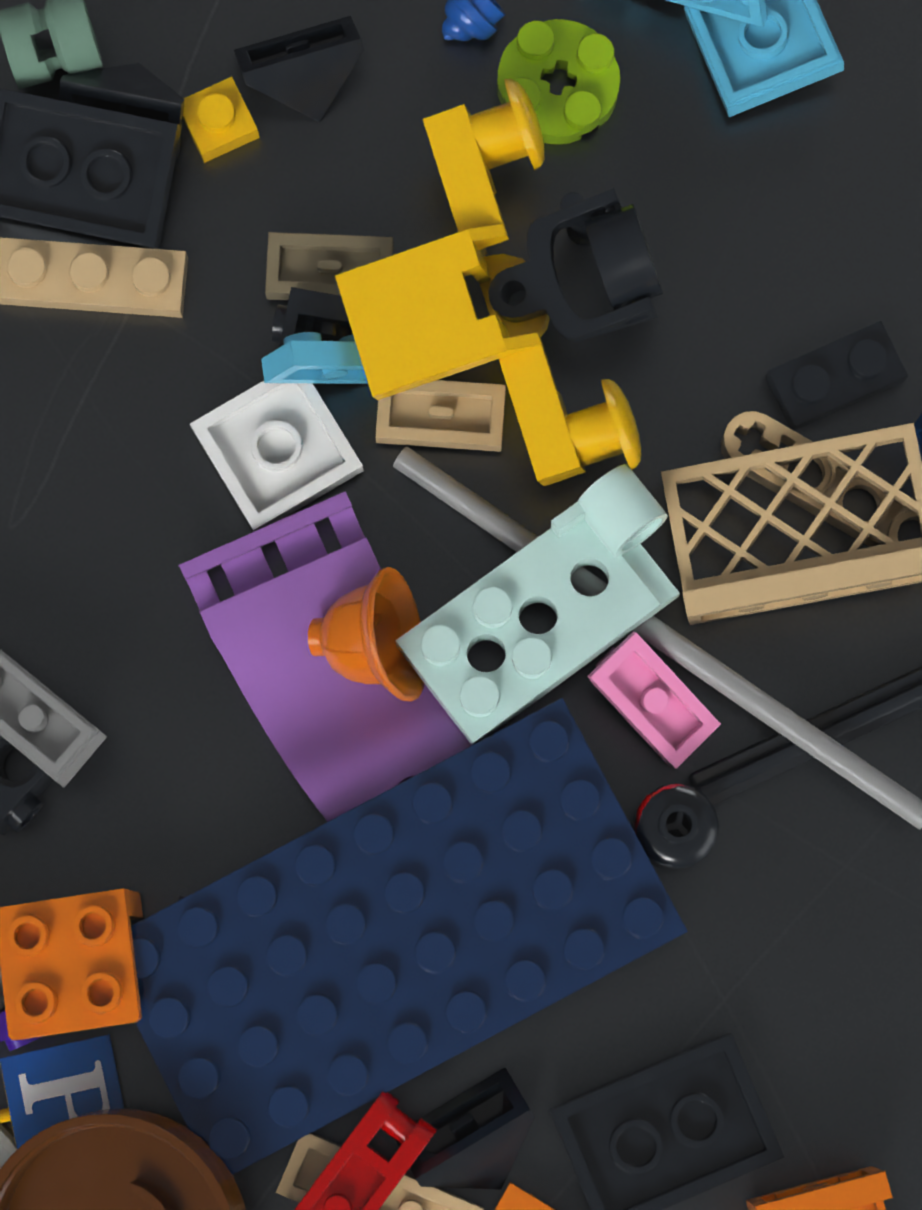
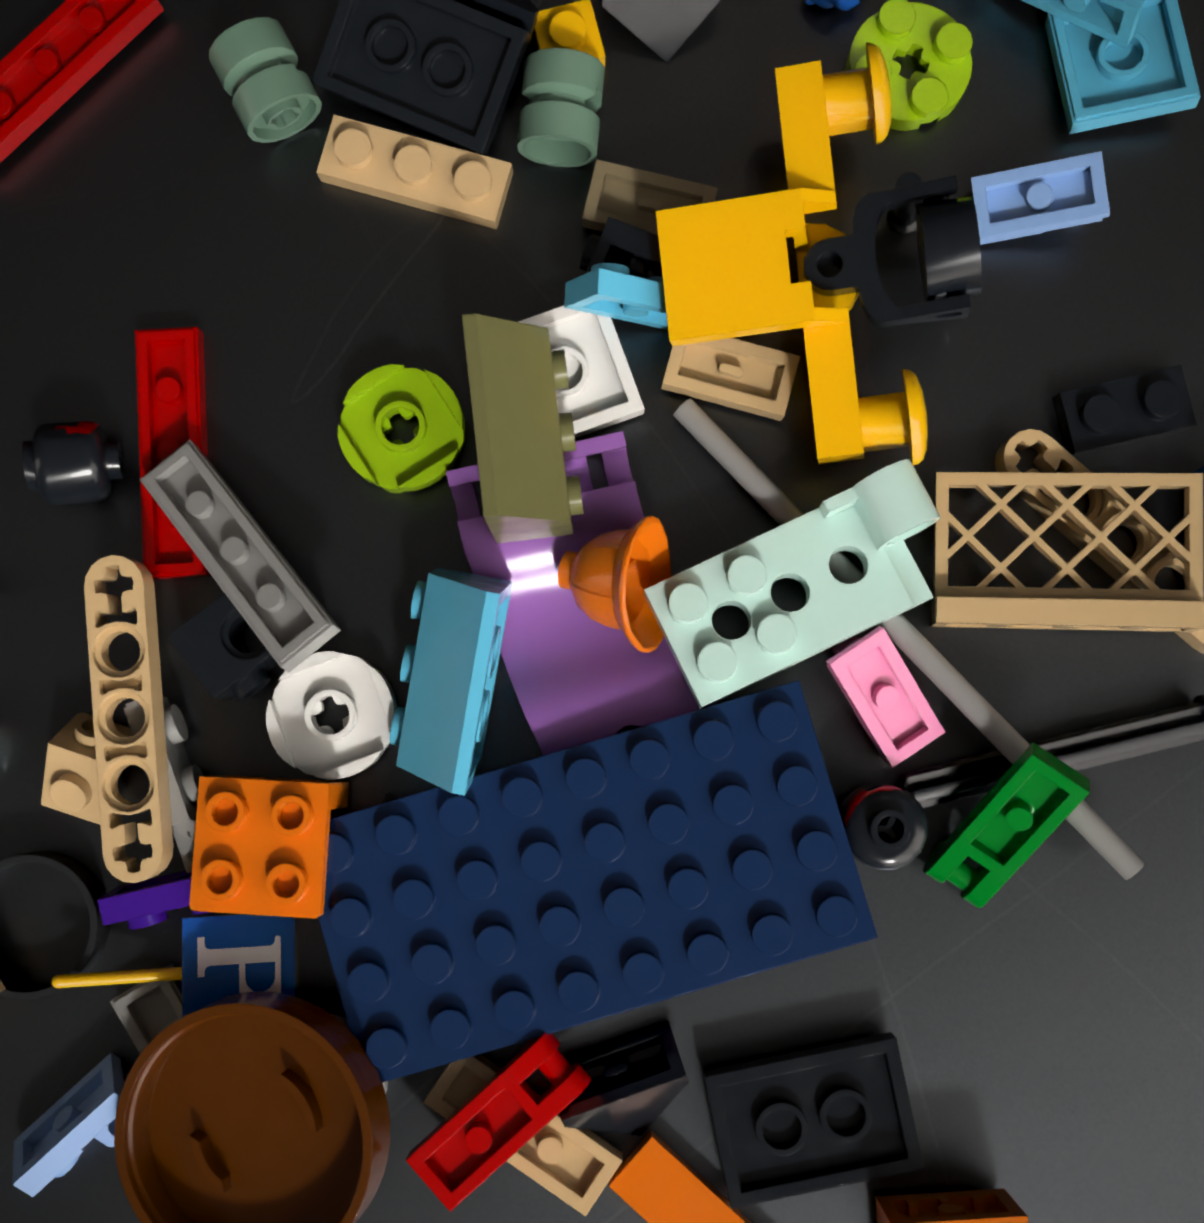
camera: 10 degrees right, 5 degrees up
none -> white plate [266,651,397,780]
none -> lime plate [338,364,466,493]
none -> medium azure slope [390,567,513,796]
none -> olive slope [462,313,584,544]
none -> sand green wheel [517,48,605,167]
none -> green plate [923,742,1090,909]
none -> light blue plate [971,151,1110,245]

